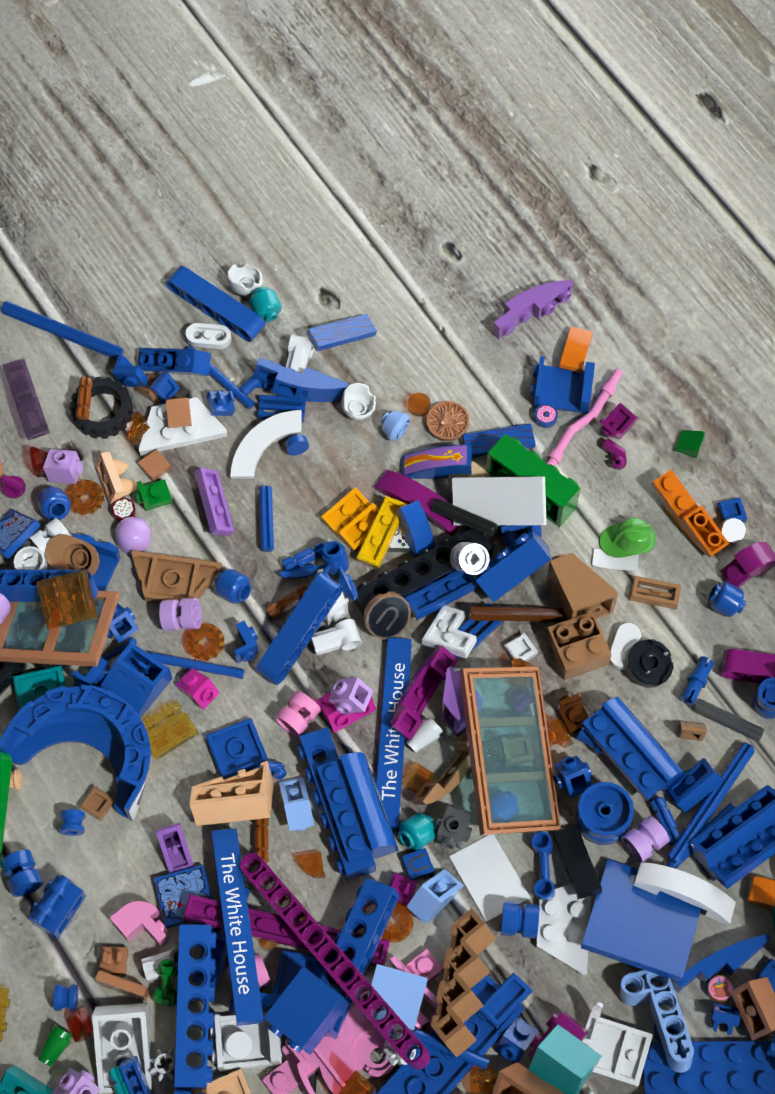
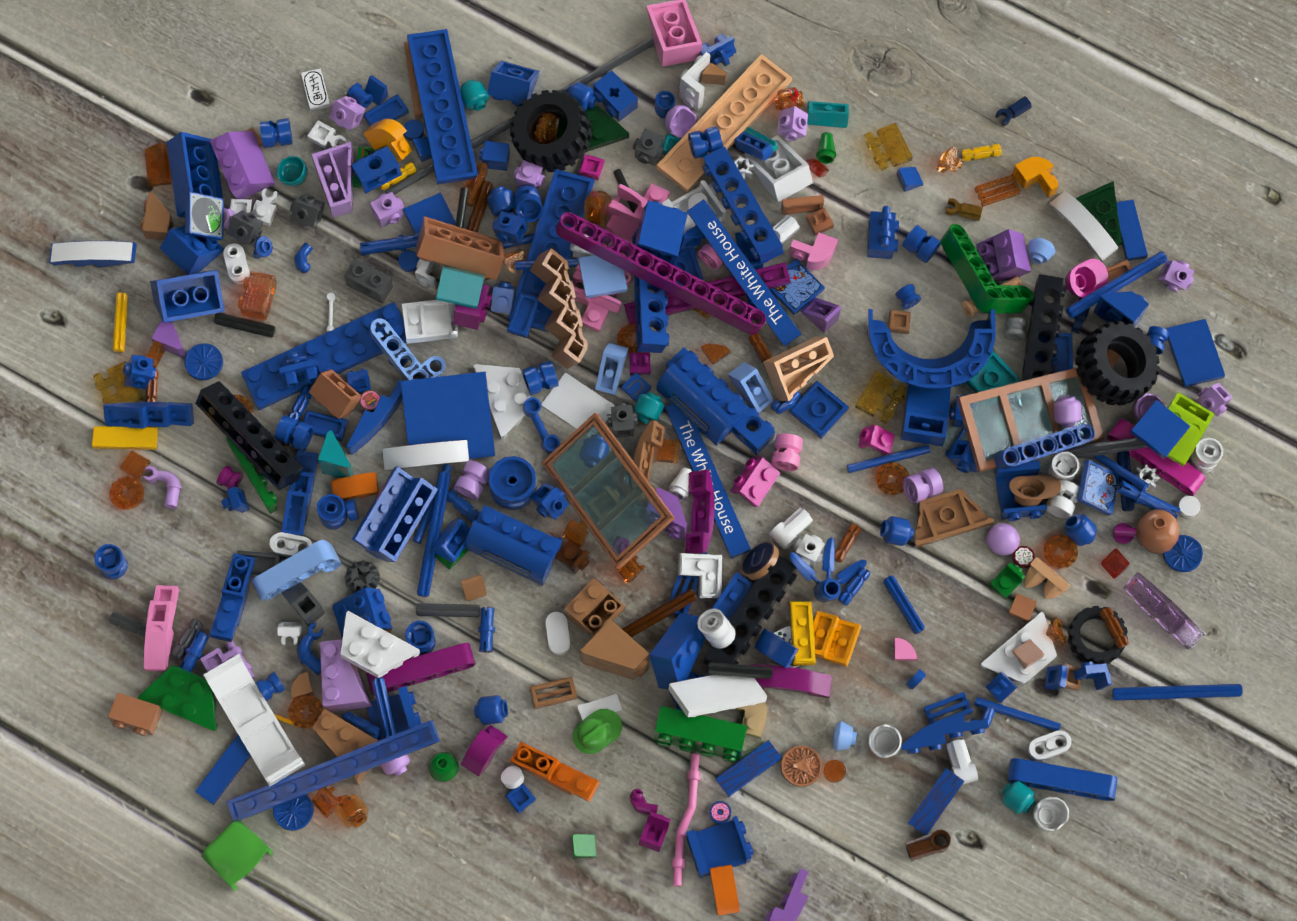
camera: 150 degrees right, 5 degrees up
clear orange slope [37,569,98,630] -> none
lavender brick [43,449,83,484] -> none
blue wheel [53,984,79,1011] -> none
blue slope [138,348,211,376] -> none
green bar [154,959,178,1007] -> none
medium lavender plate [195,467,234,536] -> none
white tile [230,410,302,479] -> none
blue bracket [233,620,259,663] -> none
blue beam [256,573,343,685] -> none
lavender brick [328,677,373,715] -> none
slope [402,444,472,479] -> none
white tile [504,633,538,667] -> none
black tile [553,826,602,900] -> none
black tile [625,639,674,688] -> none
none -> bright pink tile [894,638,917,661]
none -> reddish brown piece [905,830,951,862]

